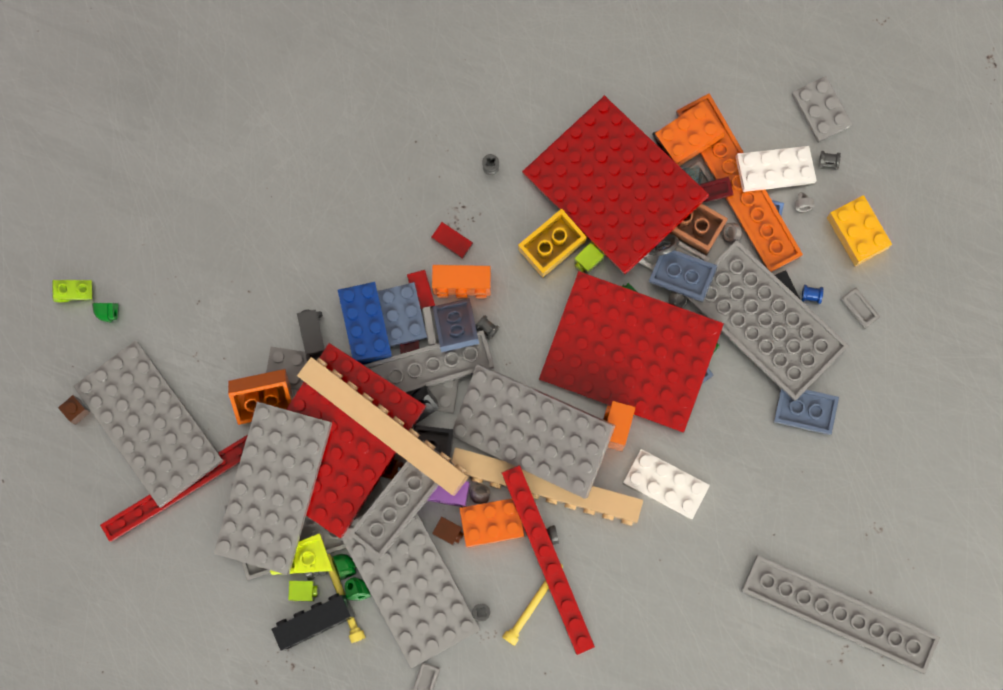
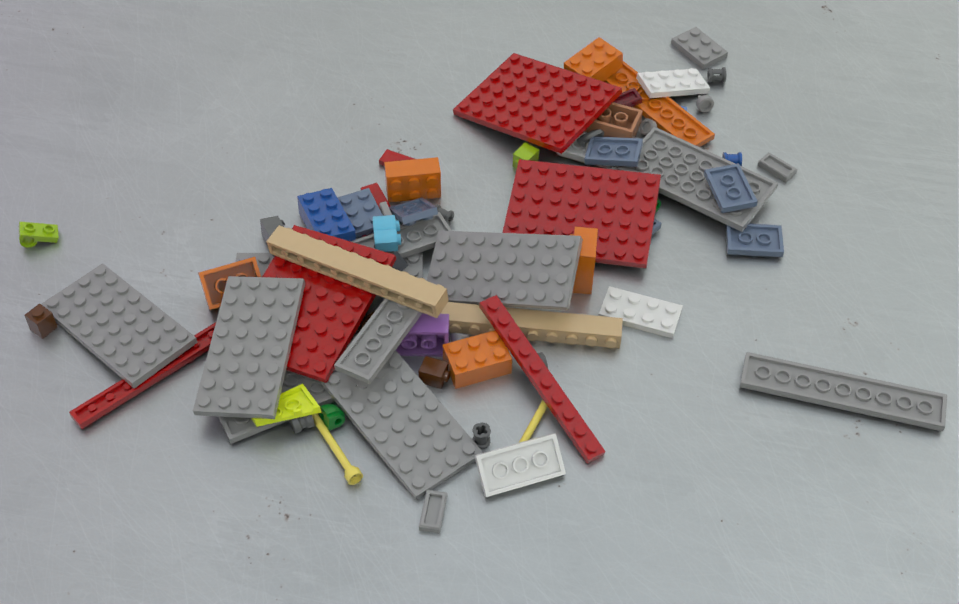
camera: 15 degrees left, 30 degrees down
green piece [92,303,119,322] -> none
black brick [271,593,355,651] -> none
lime brick [288,581,318,601] -> none
green piece [344,577,371,601] -> none
dark grey bush [482,154,499,175] -> none
yellow brick [518,209,587,278] -> none
yellow brick [827,195,892,266] -> none
none -> medium azure brick [373,215,401,252]
none -> white plate [474,433,566,497]
none -> sand blue plate [704,163,758,213]

